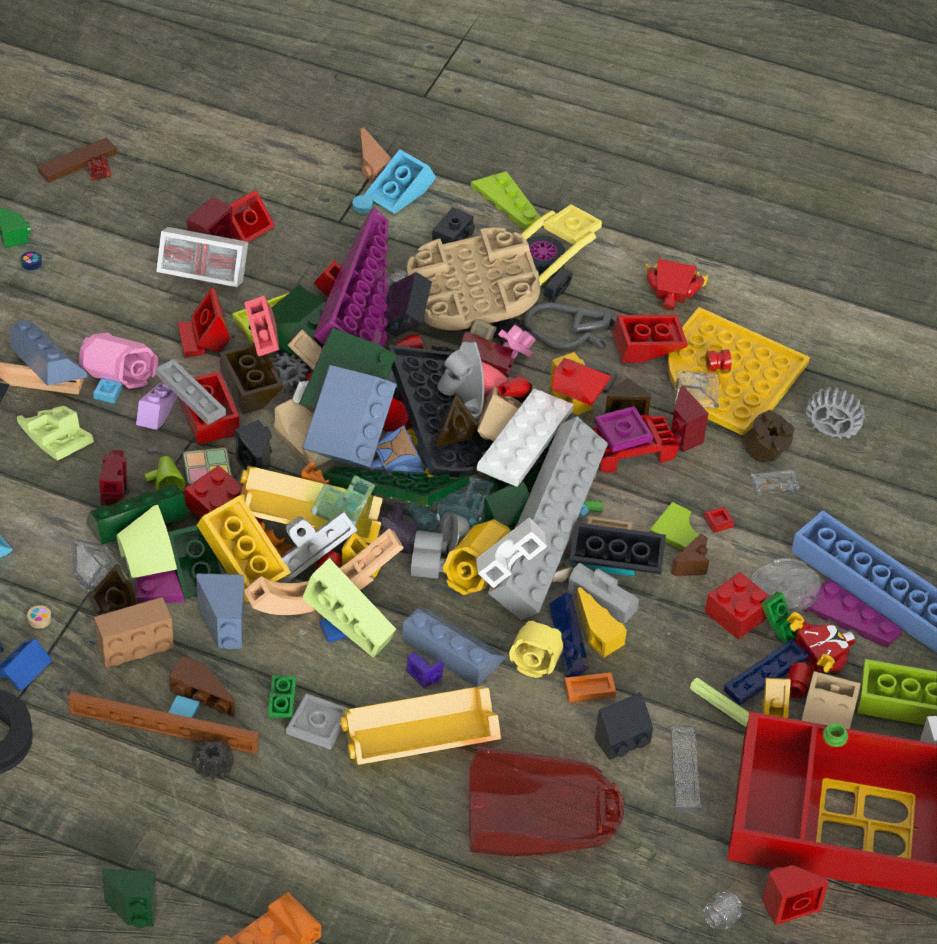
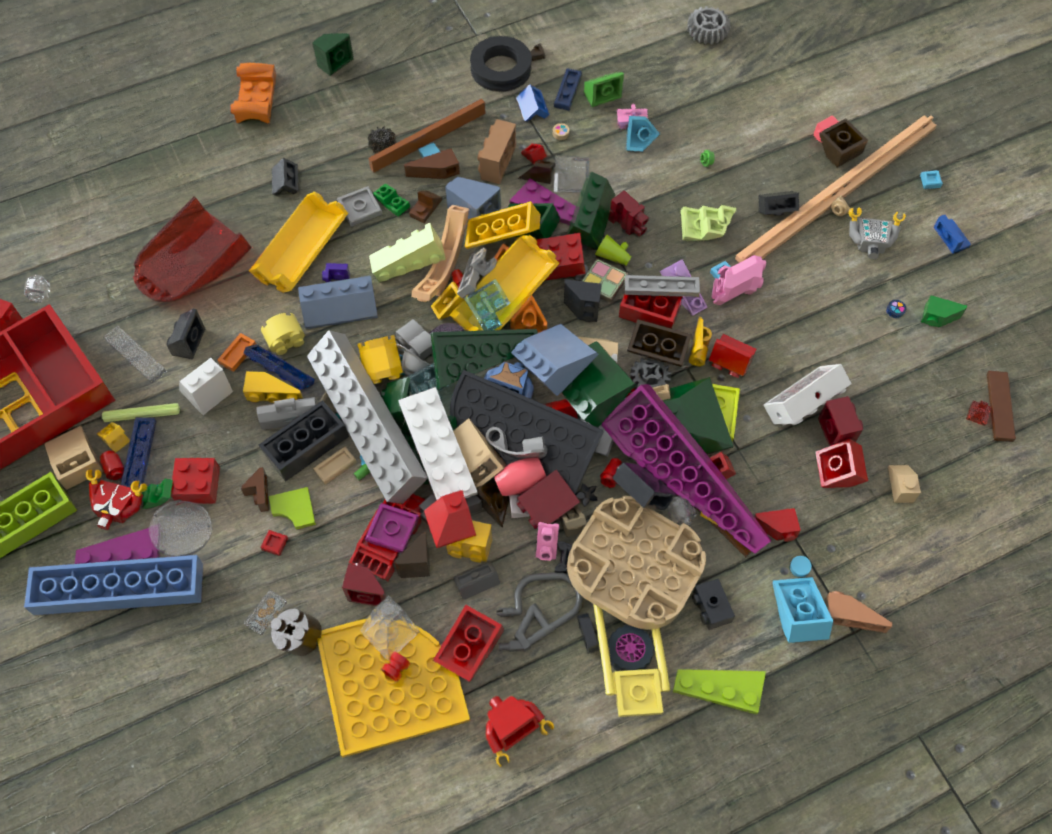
camera: 135 degrees right, 15 degrees up
sand blue slope [10,321,87,386] -> none
yellowish green slope [116,505,177,579] -> none
coral slope [244,295,279,356] -> none
dark brown slope [435,393,479,447] -> none
white arch [476,517,547,588] -> none
red cone [498,376,530,398] -> none
light grey gear [806,387,865,439] -> none
bright green plate [823,723,848,747] -> none
none -> white slope [179,358,233,415]
none -> black panel [272,158,299,196]
none -> reddish brown slope [409,191,443,223]
none -> red slope [521,143,547,164]
none -> yellow panel [689,316,712,366]
none -> red slope [754,508,801,542]
none -> tan slope [888,465,921,503]

